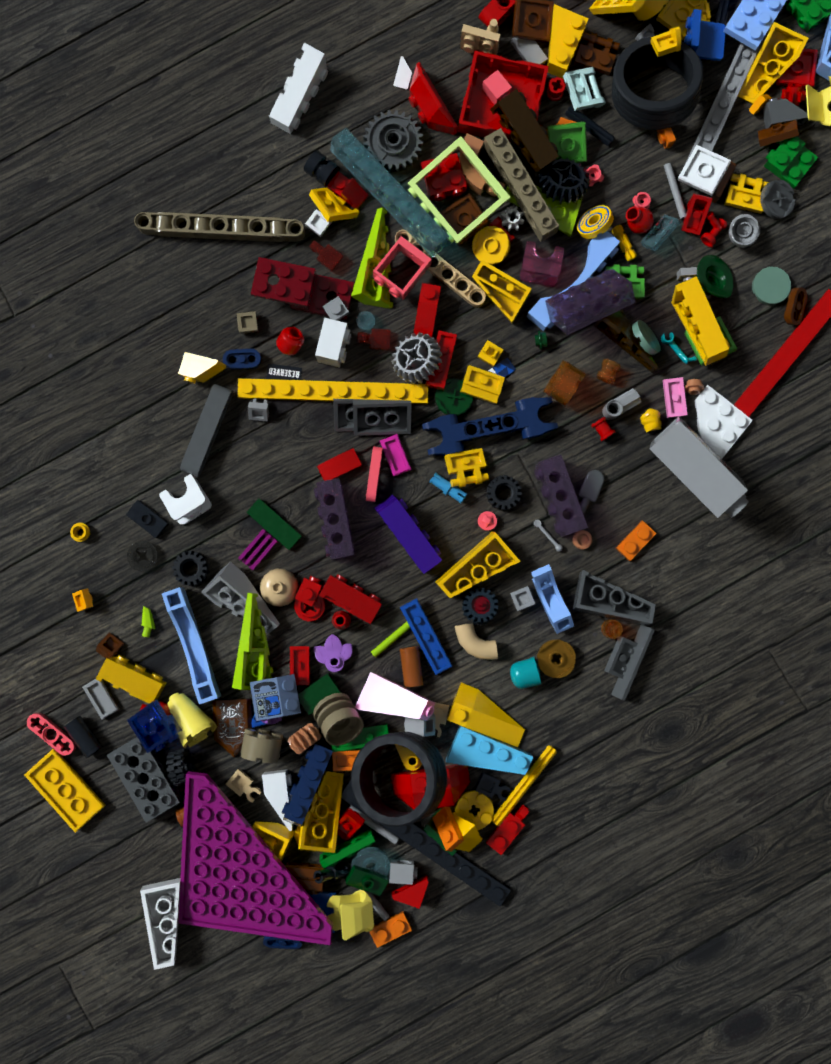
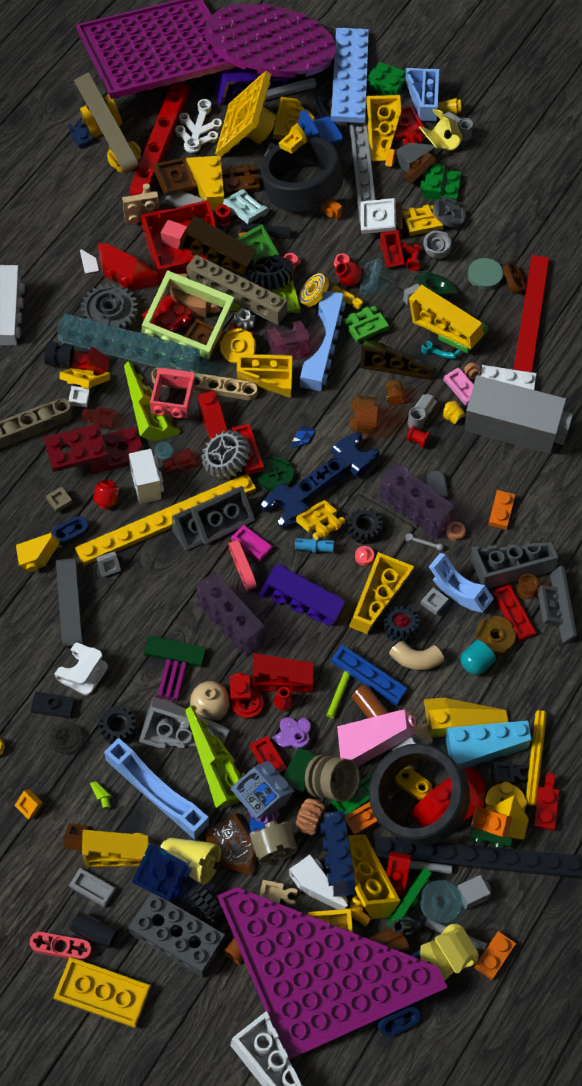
camera: 30 degrees left, 25 degrees down
black sticker [266,364,302,380] -> none
red slope [317,448,362,483] -> none
light grey plate [322,296,349,321] -> none
dark green plate [345,865,389,896] -> none
red slope [392,875,429,909] -> none
yellow plate [460,365,505,404] -> none
yellow tile [477,340,503,367] -> none
dark green plate [535,331,548,350] -> none
clear purple brick [545,269,635,335] -> none
sand green tile [632,320,661,355] -> none
light grey bar [664,163,686,219] -> none
none -> red tile [492,584,536,642]

